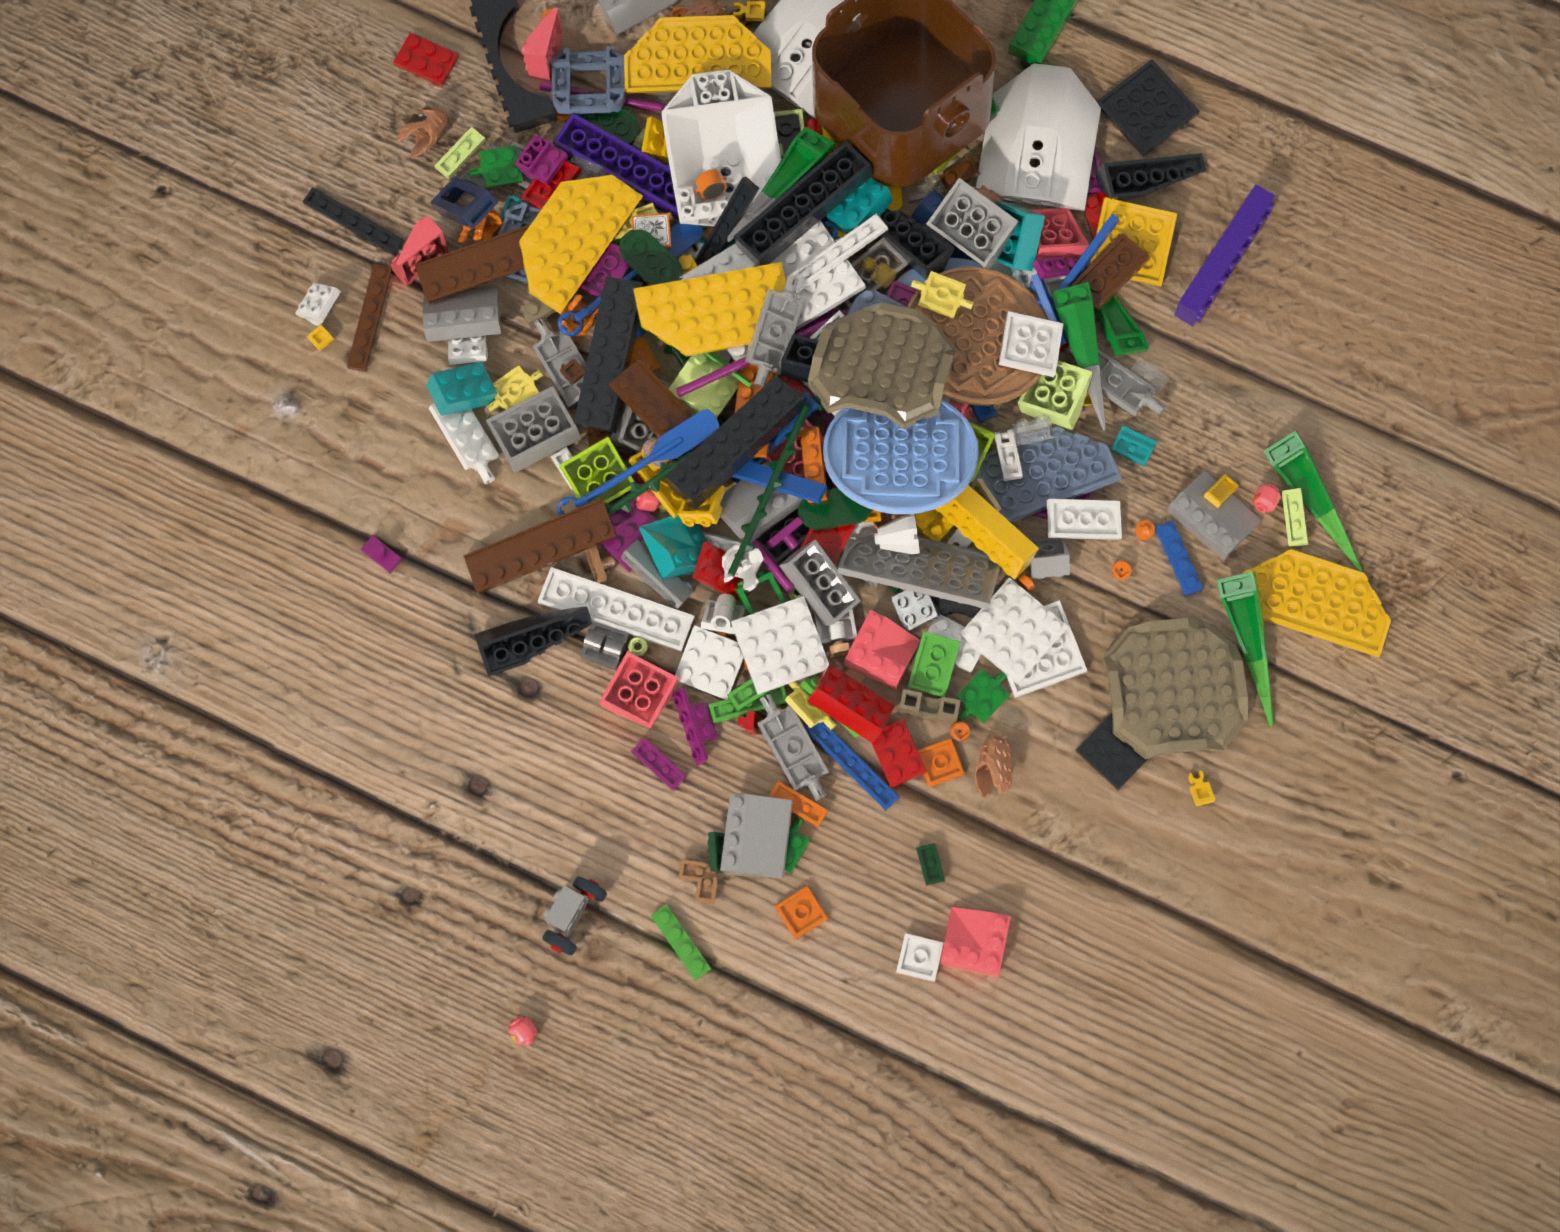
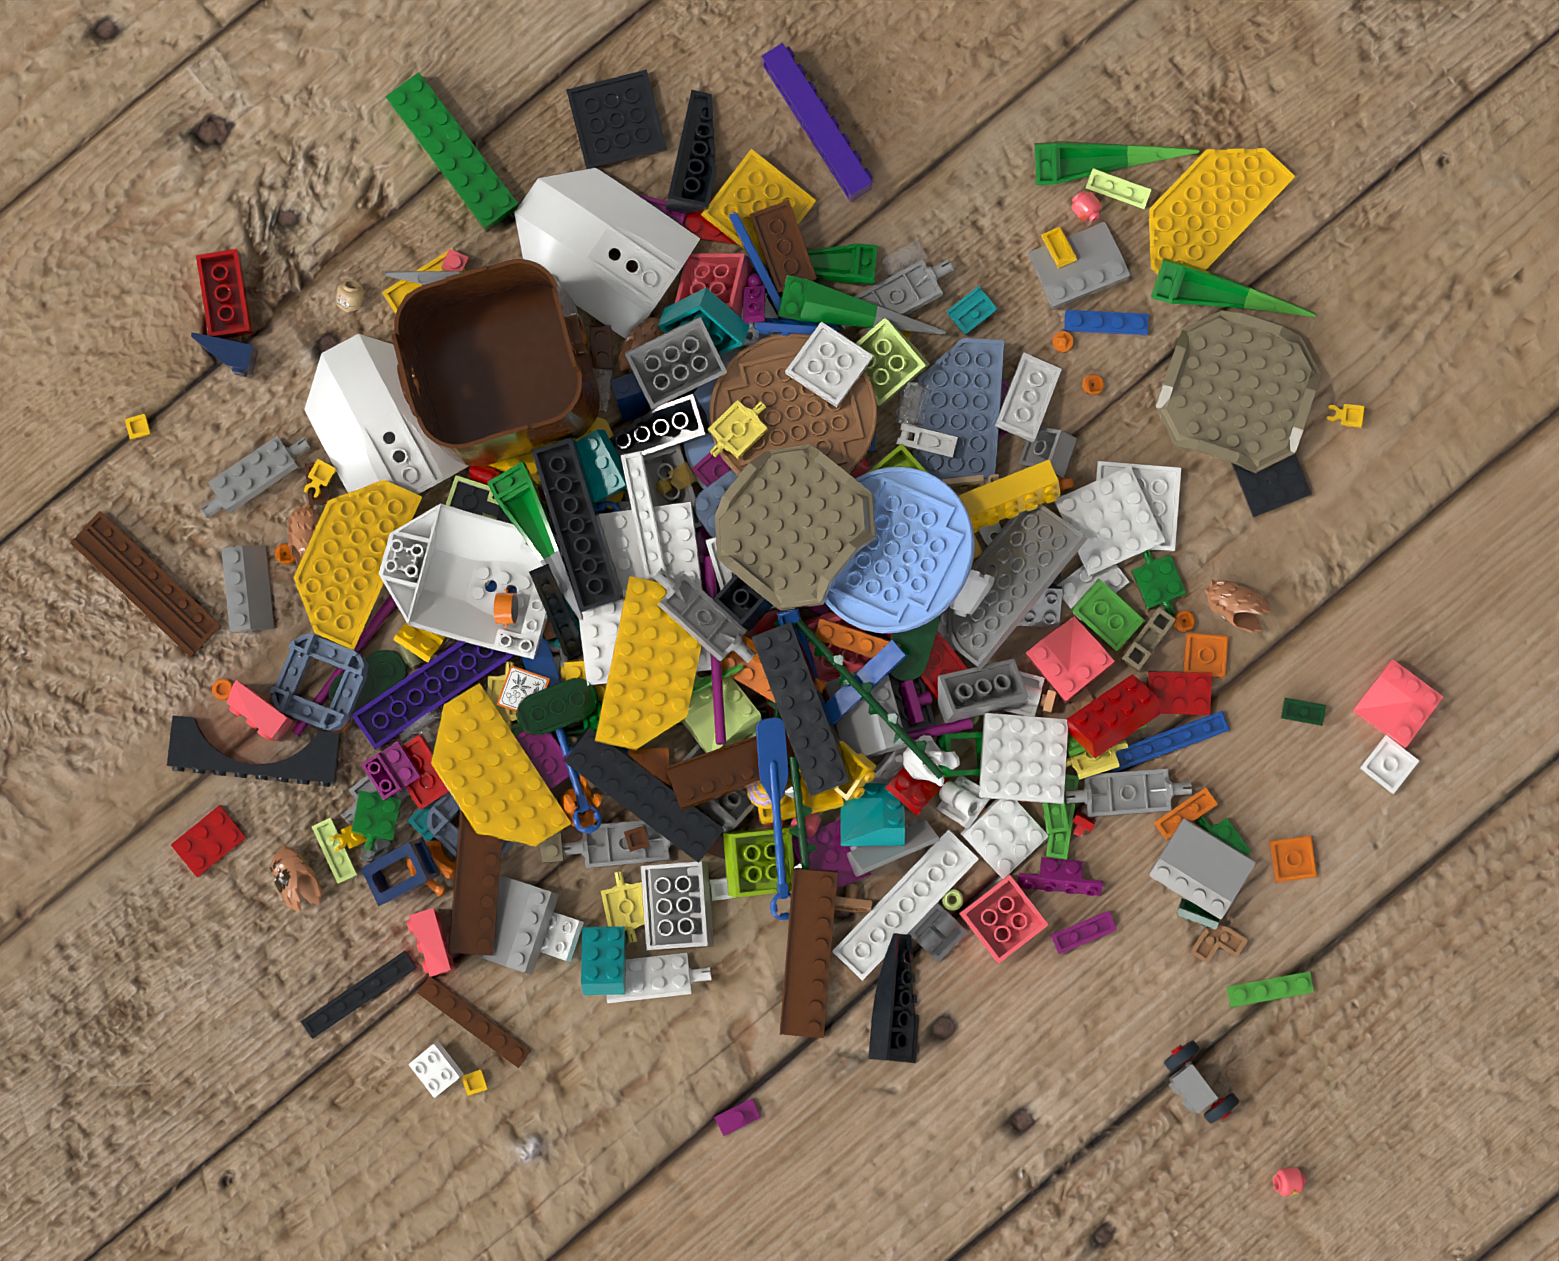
camera: 65 degrees left, 10 degrees up
none -> yellow plate [330,825,367,851]

